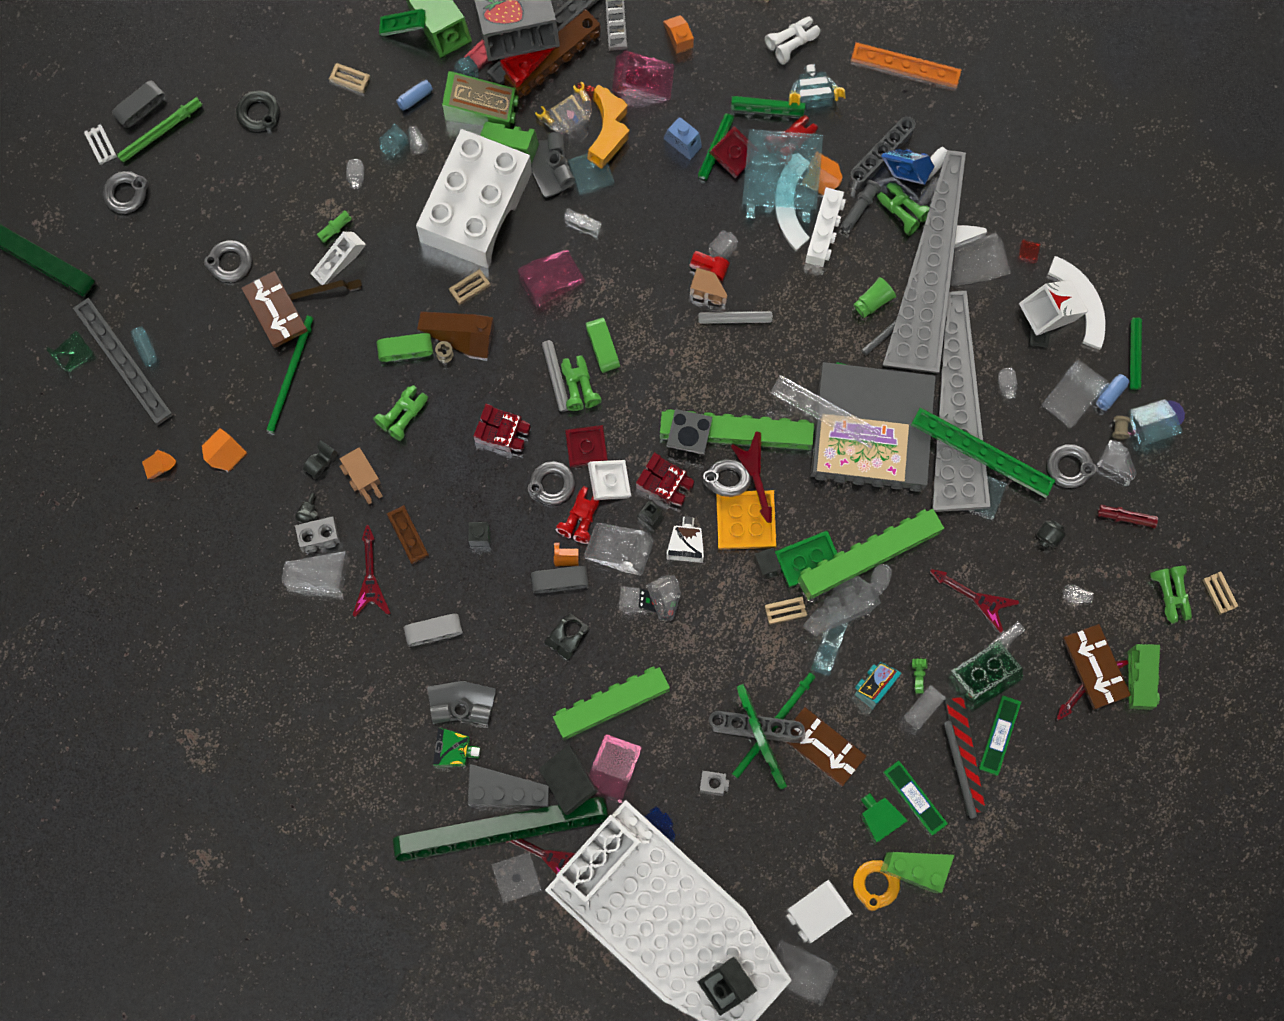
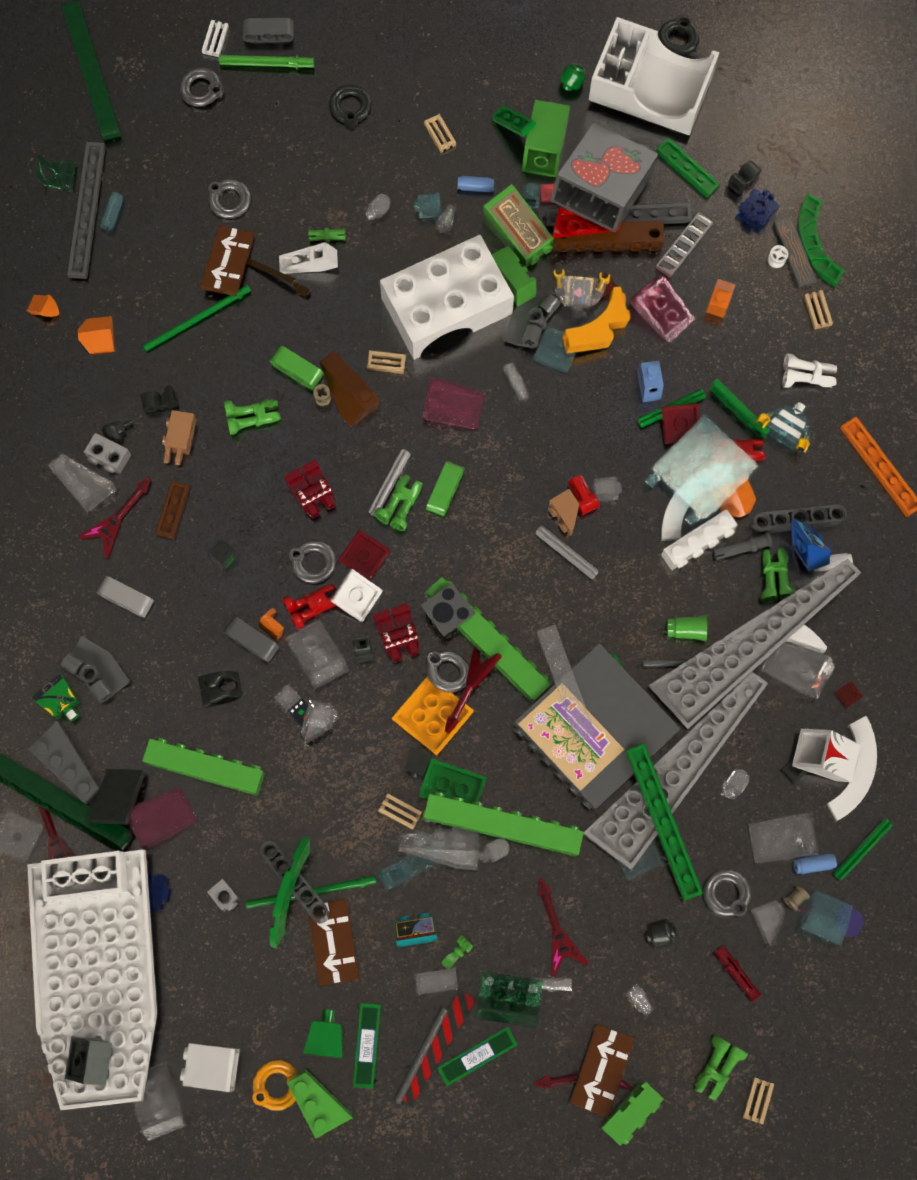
camera: 40 degrees right, 0 degrees up
torso [666,516,704,563] -> none

